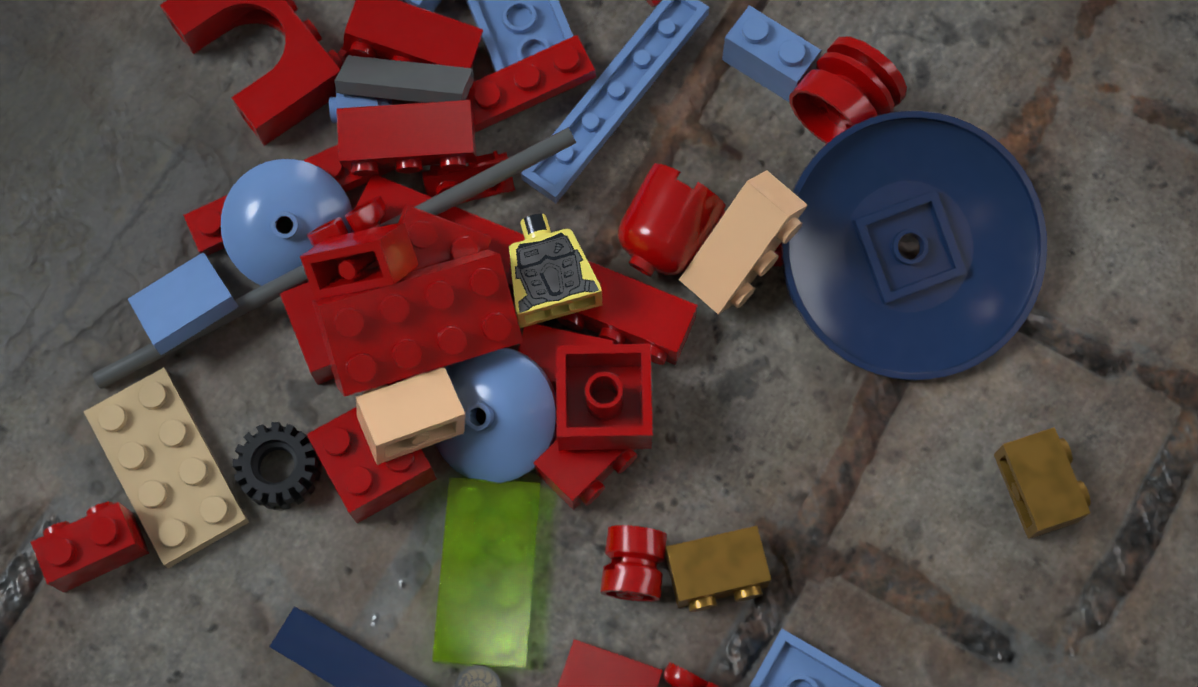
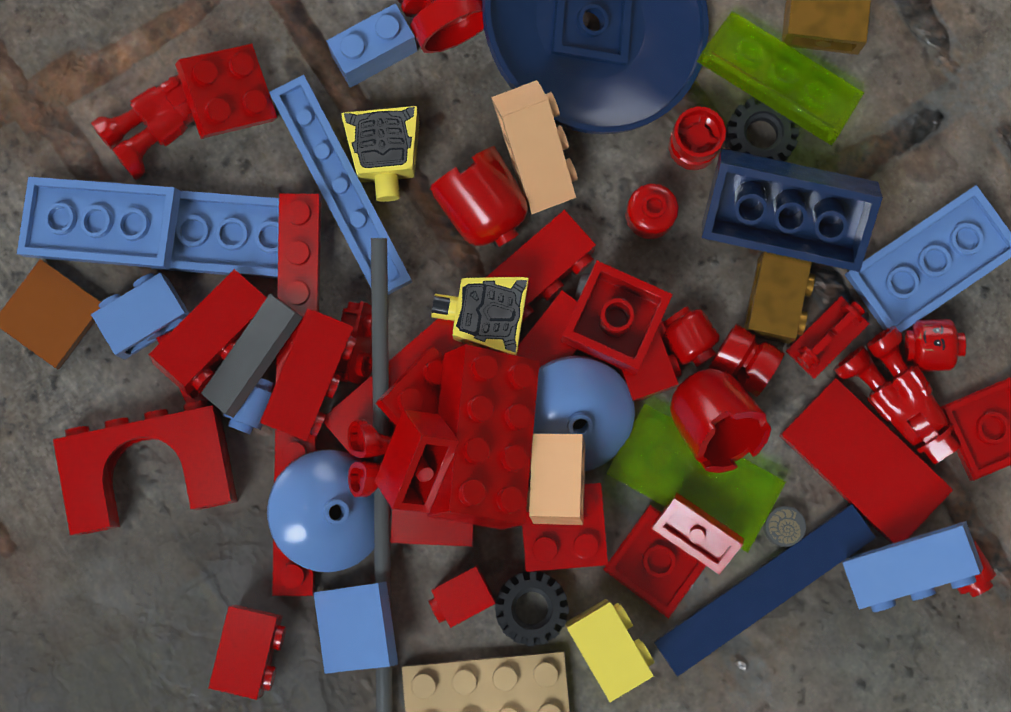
camera: 65 degrees left, 10 degrees up
none -> red brick [208,605,286,700]
none -> torso [341,106,419,202]
none -> red brick [428,565,496,628]
none -> light yellow brick [565,599,655,702]
none -> red tile [602,505,706,619]
none -> red head [625,183,679,239]
none -> plate [652,492,744,575]
none -> red head [663,306,720,367]
none -> red wheel [668,106,726,170]
none -> red cylinder [670,369,771,473]
none -> clear neon green tile [697,11,864,146]
none -> dark blue brick [702,148,883,272]
none -> black tyre [724,96,799,162]
none -> red hinge [786,296,870,379]

